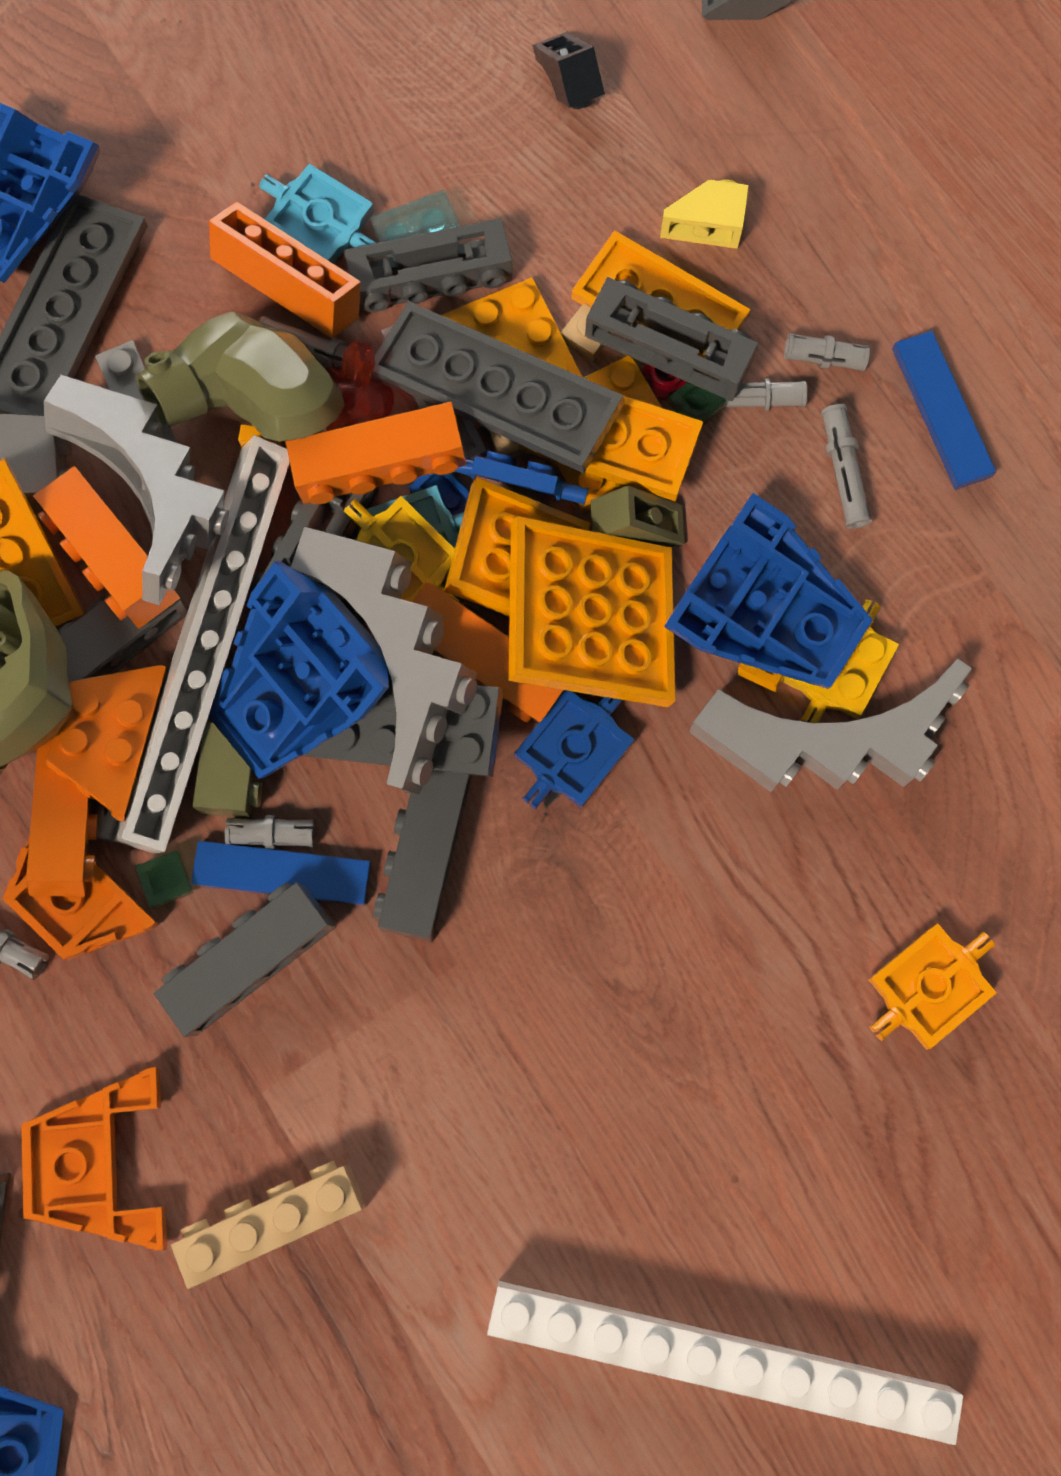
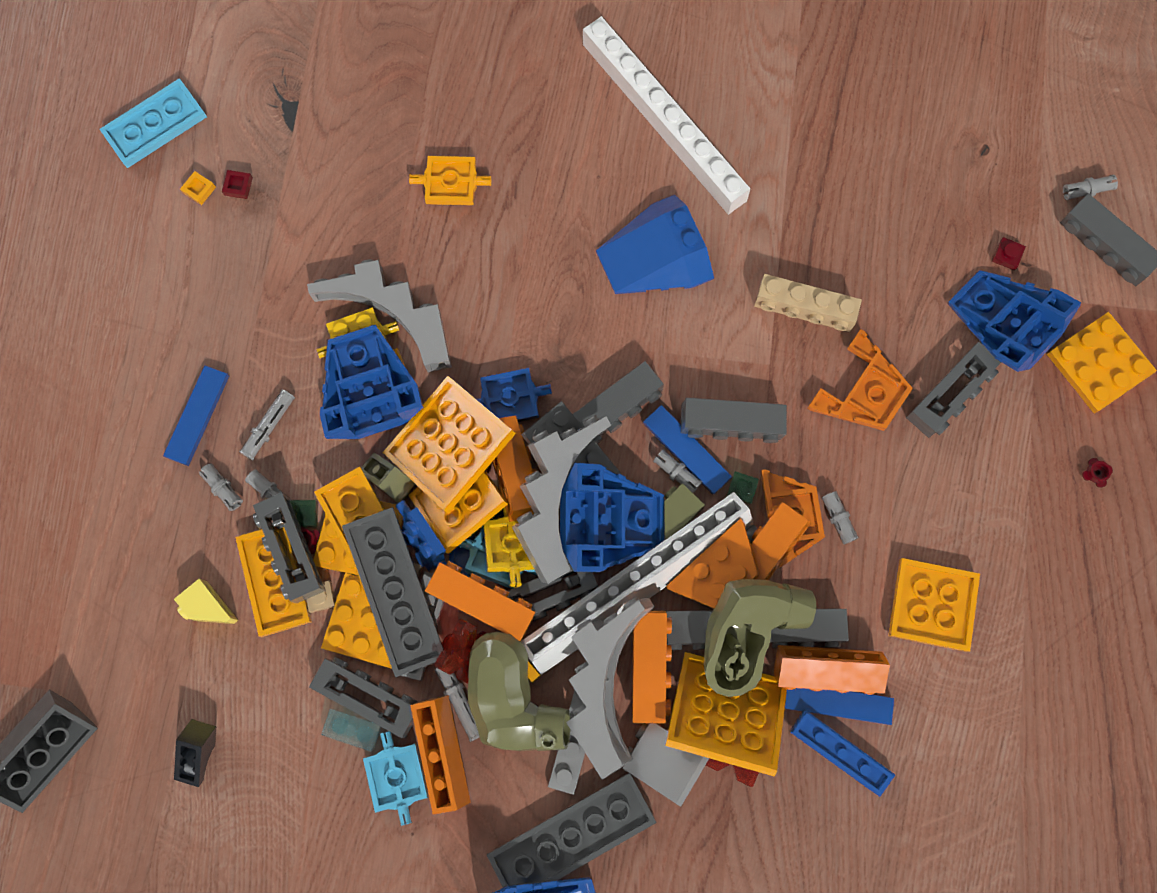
camera: 135 degrees left, 0 degrees up
none -> blue wedge [596,195,714,294]

